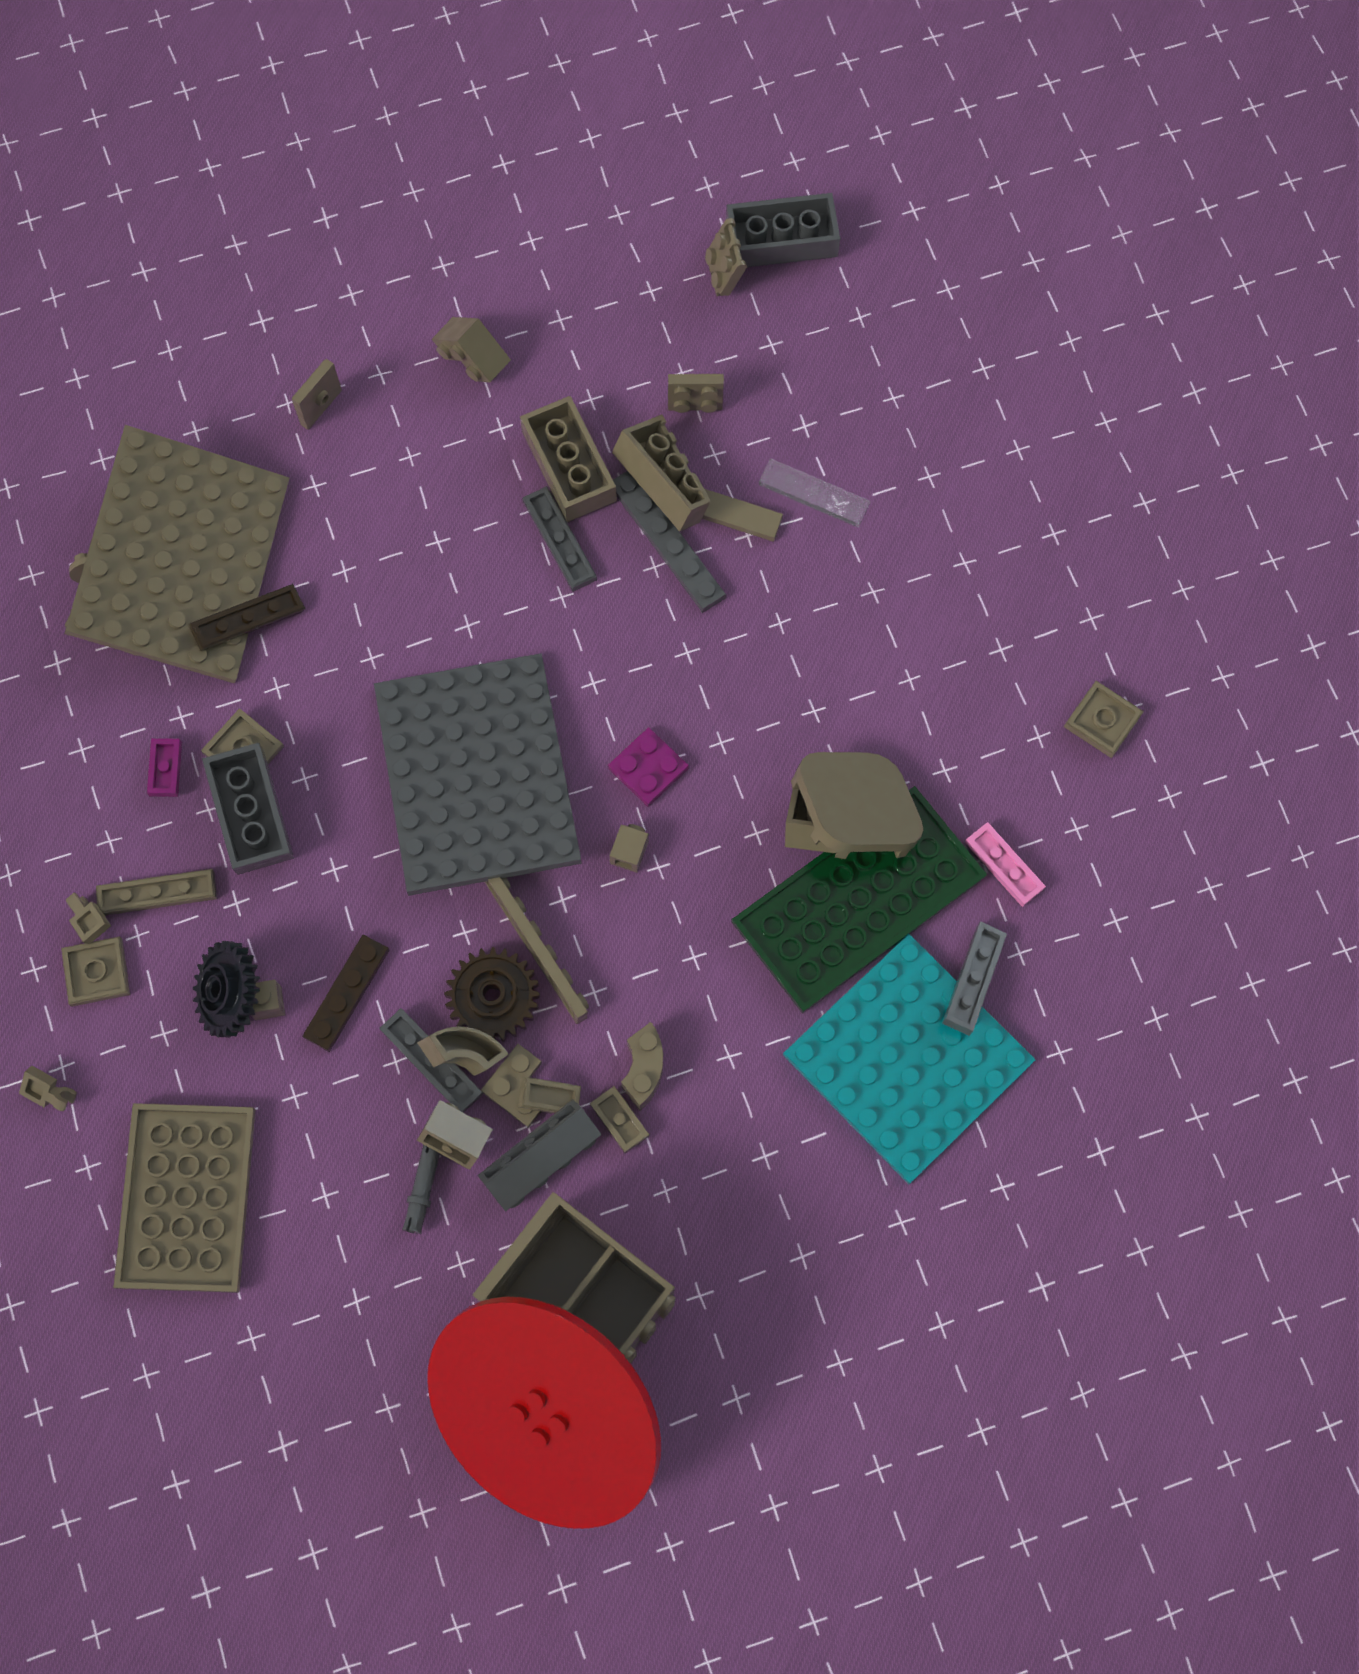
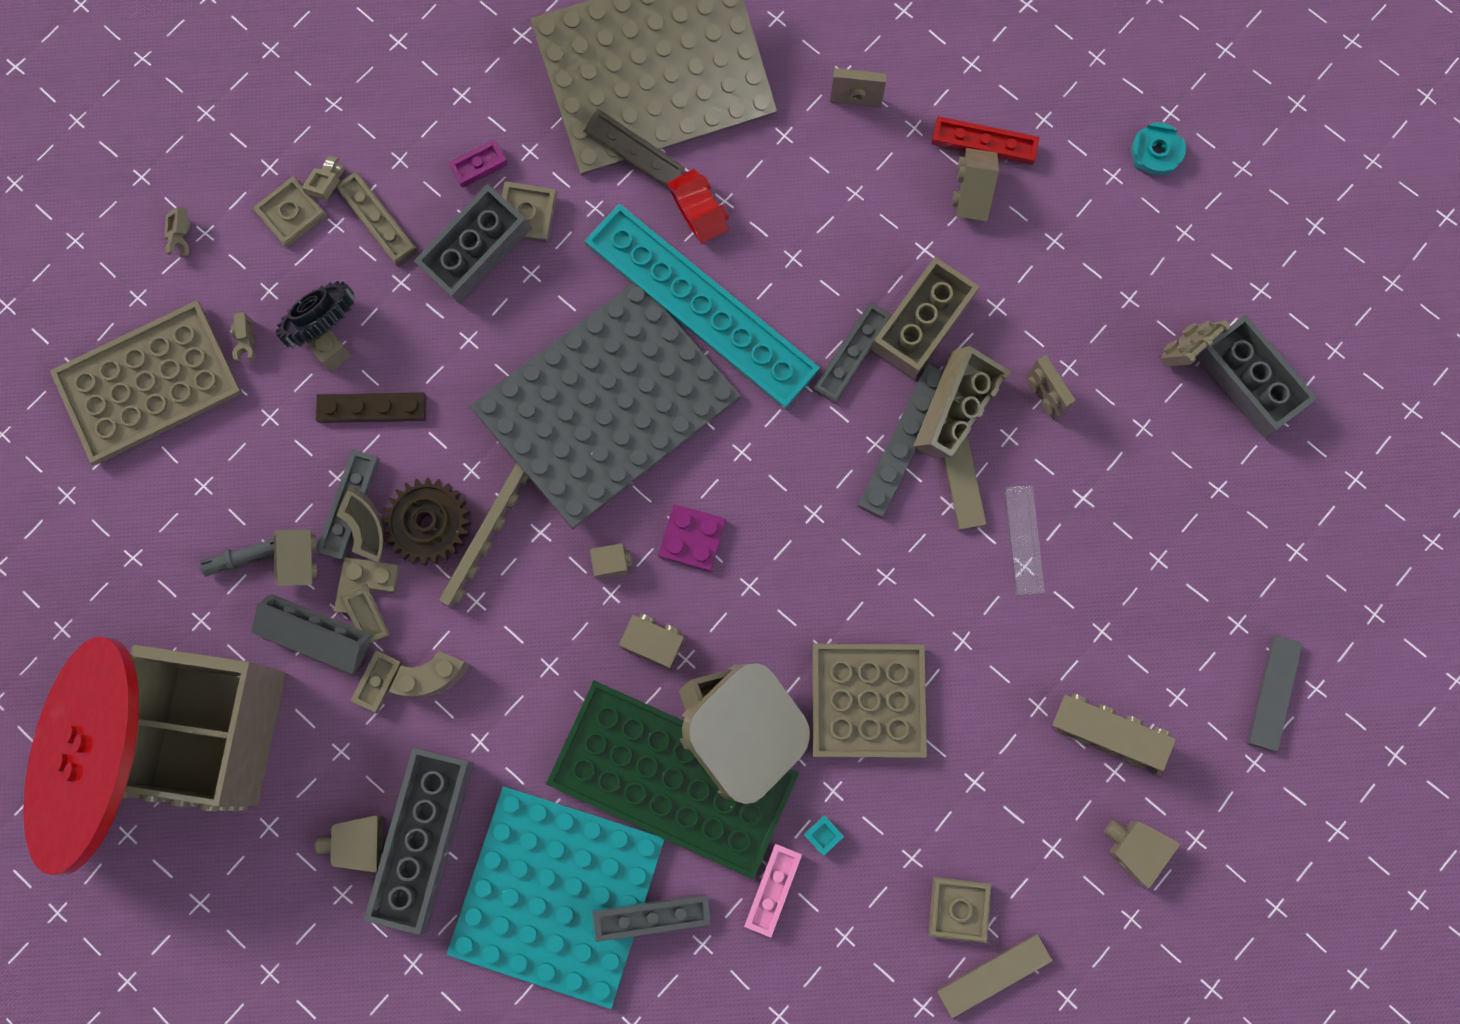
camera: 65 degrees right, 5 degrees up
none -> dark tan plate [231,312,256,363]
none -> dark tan torso [315,816,384,872]
none -> dark grey brick [363,748,474,935]
none -> teal plate [585,203,820,409]
none -> dark tan brick [619,613,685,670]
none -> red brick [667,169,729,244]
none -> teal plate [803,815,844,856]
none -> dark tan plate [812,644,927,758]
none -> red plate [931,116,1040,165]
none -> dark tan tile [936,934,1052,1018]
none -> dark tan wedge [1052,693,1176,778]
none -> dark tan torso [1104,819,1180,889]
none -> teal plate [1131,123,1186,175]
none -> dark grey tile [1247,635,1303,752]

